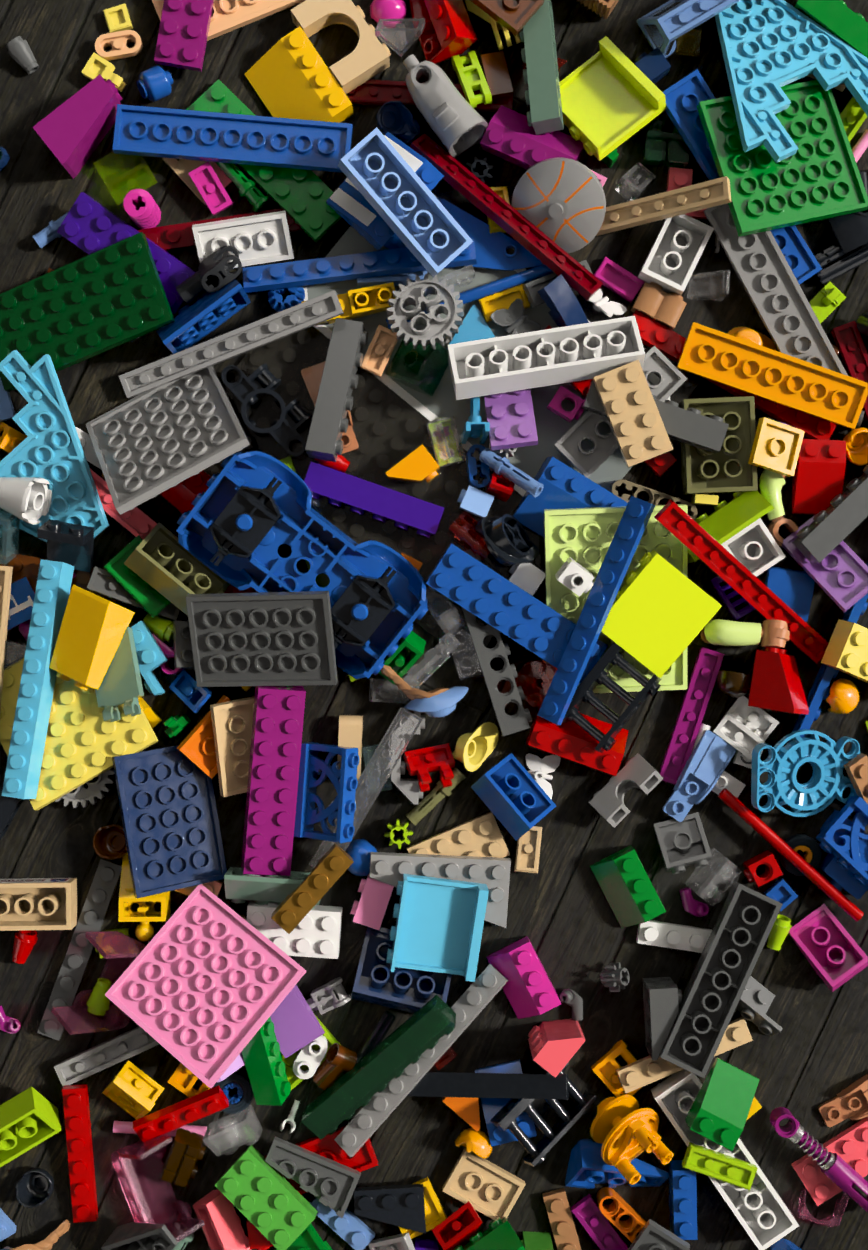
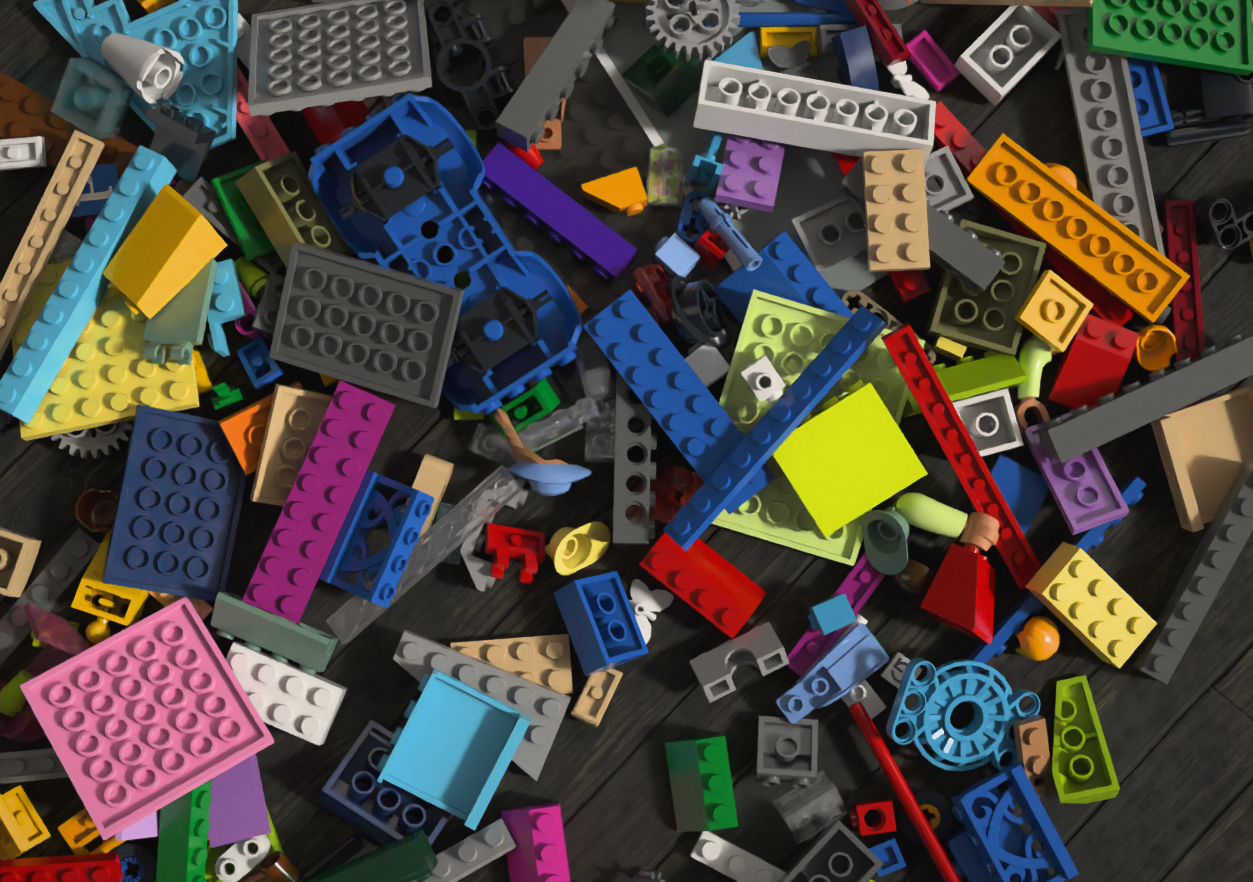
camera: 10 degrees right, 5 degrees down
pearl gold arch [271,843,354,934] -> none
light grey connector [306,977,352,1015] -> none
blue hair [344,839,377,876] -> none
bright pink brick [350,875,394,930] -> none
light nougat plate [360,324,398,378] -> none
lime gear [384,819,413,849] -> none
olive pin [406,767,466,825] -> none
dark pink brick [547,386,584,423] -> none
black fence [562,642,662,753] -> none
medium nougat brick [630,282,687,330] -> none
magenta arm [679,887,709,917] -> none
clear slope [687,269,730,301] -> none
dark purple slope [710,575,755,620] -> none
white slope [713,696,779,760] -> none
lime hinge [809,282,846,324] -> none
none -> dark azure brick [807,593,857,635]
none -> sand green piece [862,507,909,575]

